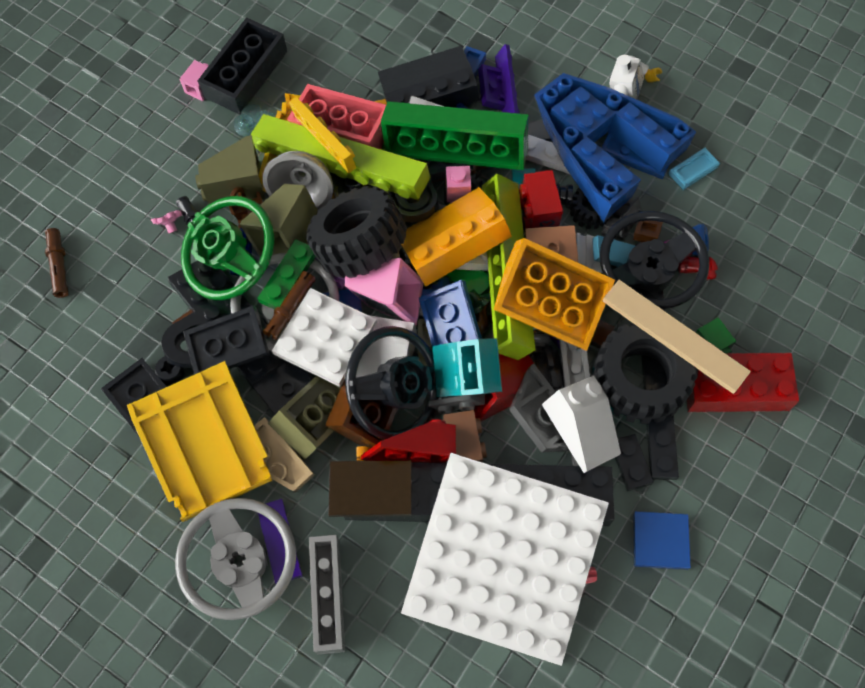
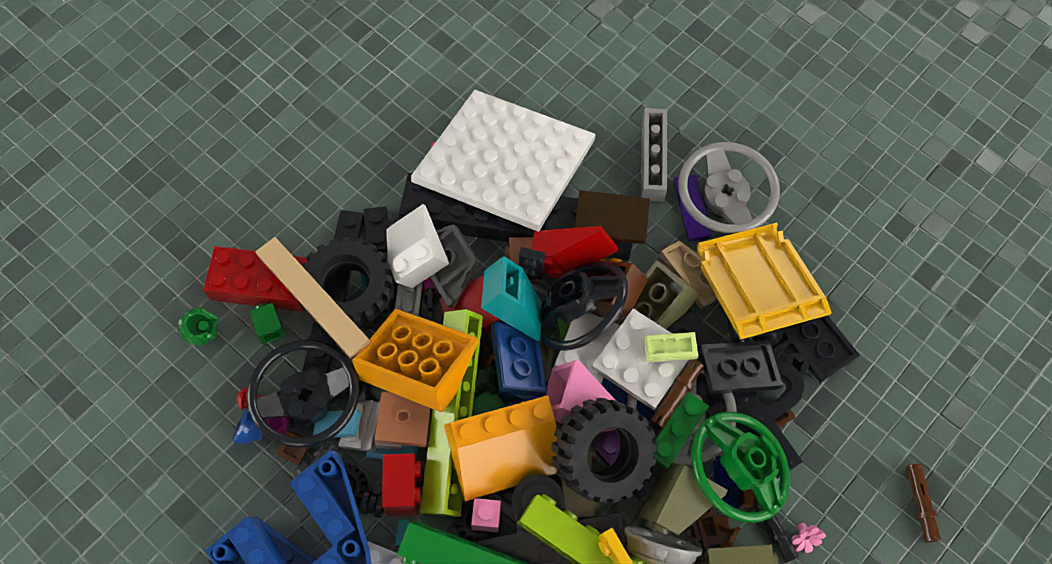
camera: 175 degrees left, 0 degrees up
blue tile [633,511,691,570] -> none
medium azure tile [669,148,720,190] -> none
none -> green piece [178,308,218,346]
none -> black plate [519,247,545,280]
none -> yellowish green plate [644,332,698,362]

